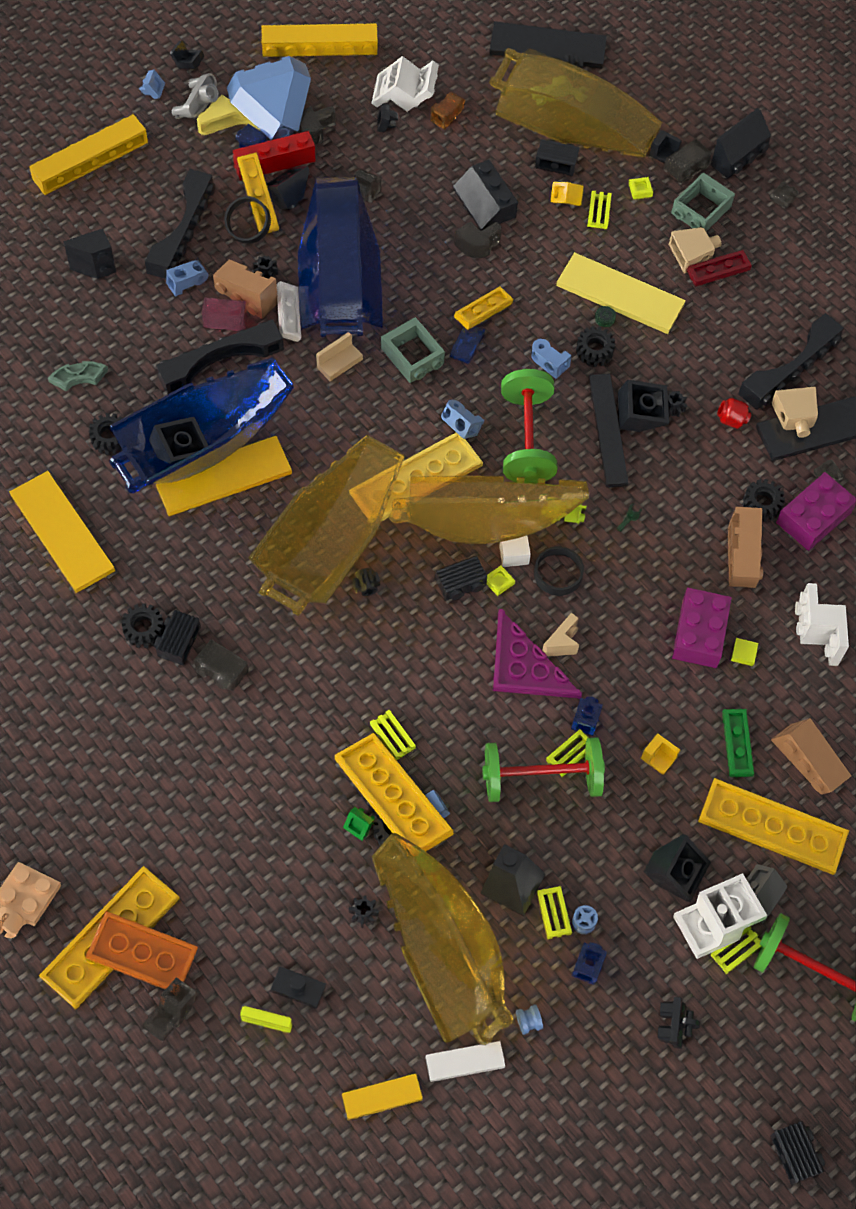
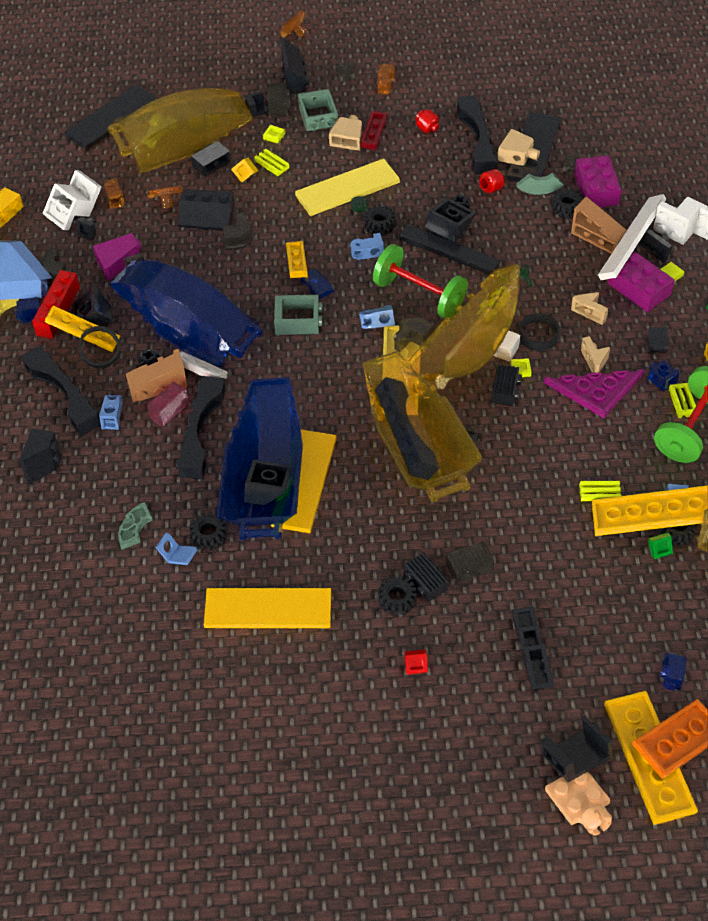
camera: 50 degrees left, 10 degrees down
tan panel [316,332,363,381] -> none
none -> magenta slope [93,233,142,281]
none -> clear orange tile [147,185,183,209]
none -> medium blue bracket [156,532,197,565]
none -> clear orange tile [279,9,307,38]
none -> black arch [375,377,440,480]
none -> clear orange leg [378,65,395,94]
none -> clear smoke brick [394,317,434,352]
none -> red tile [404,649,428,674]
none -> red head [415,109,440,134]
none -> black slope [511,606,554,690]
none -> sand green tile [516,173,564,195]
none -> black panel [540,716,613,782]
none -> tan slope [571,292,608,325]
none -> white tile [598,194,666,280]
none -> black tile [638,228,673,262]
none -> black bracket [648,327,670,353]
none -> clear blue brick [660,653,687,690]

